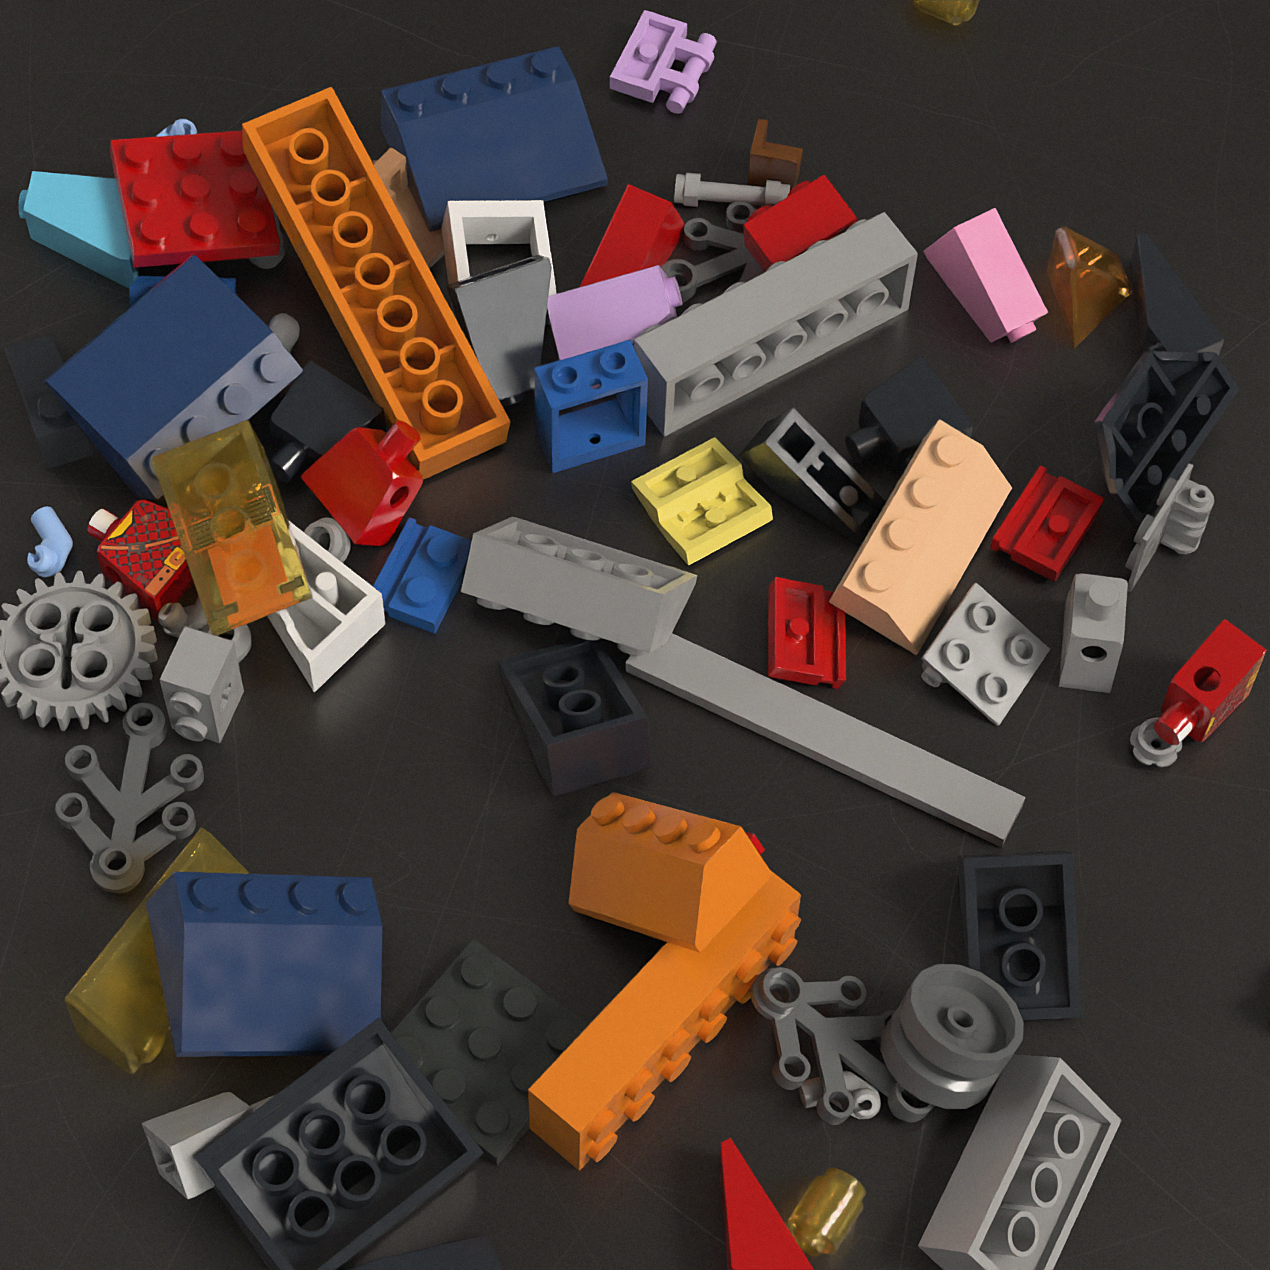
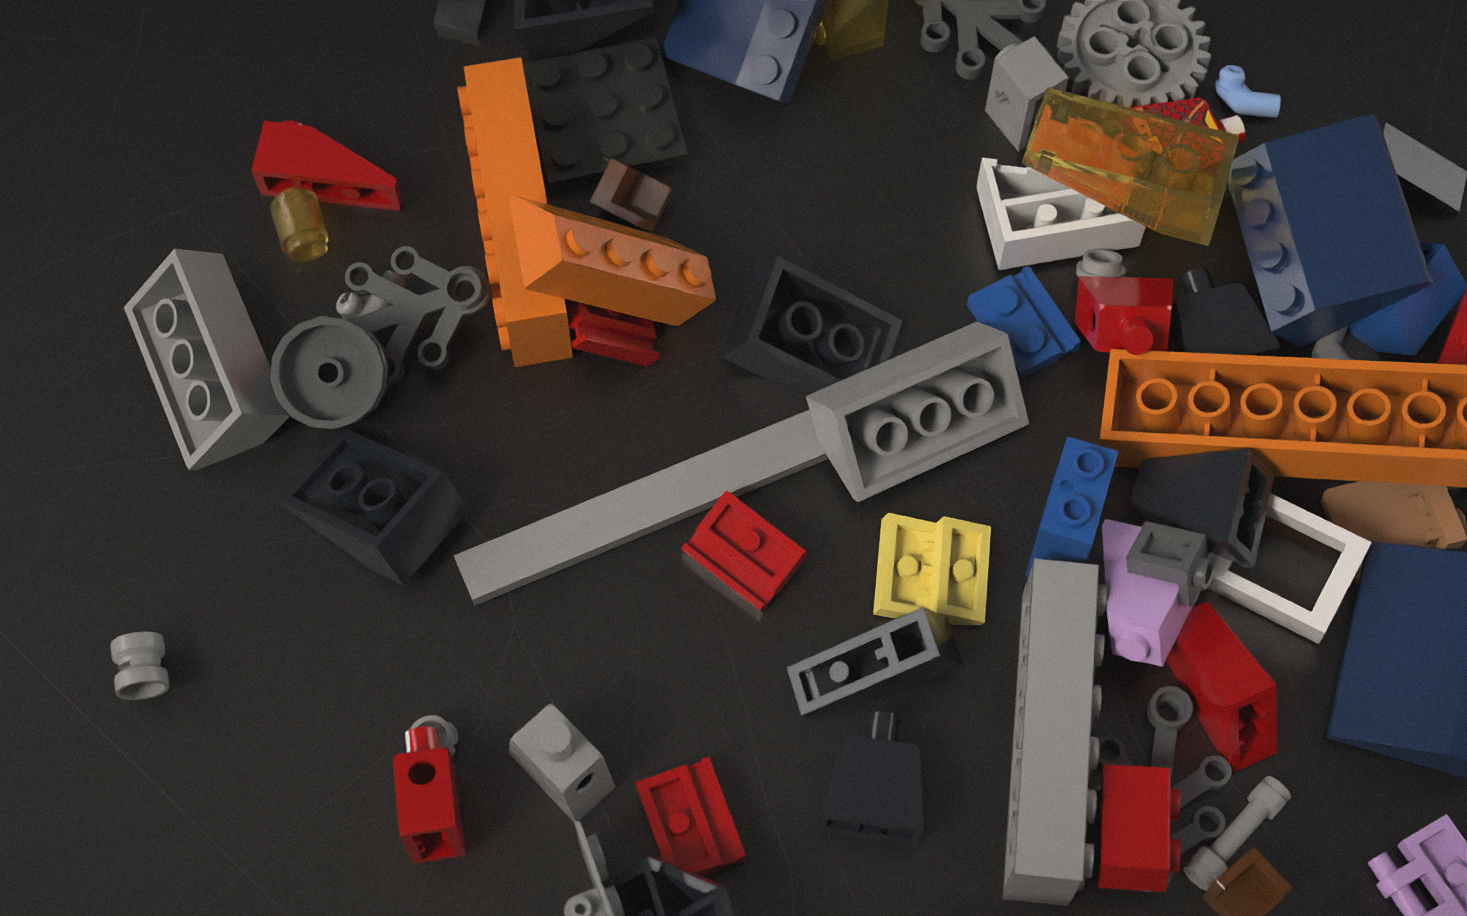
camera: 130 degrees right, 5 degrees up
light nougat slope [829,419,1012,655] -> none
light grey hinge [921,583,1050,726] -> none
none -> reddish brown panel [590,158,672,232]
none -> dark grey bracket [1126,521,1214,607]

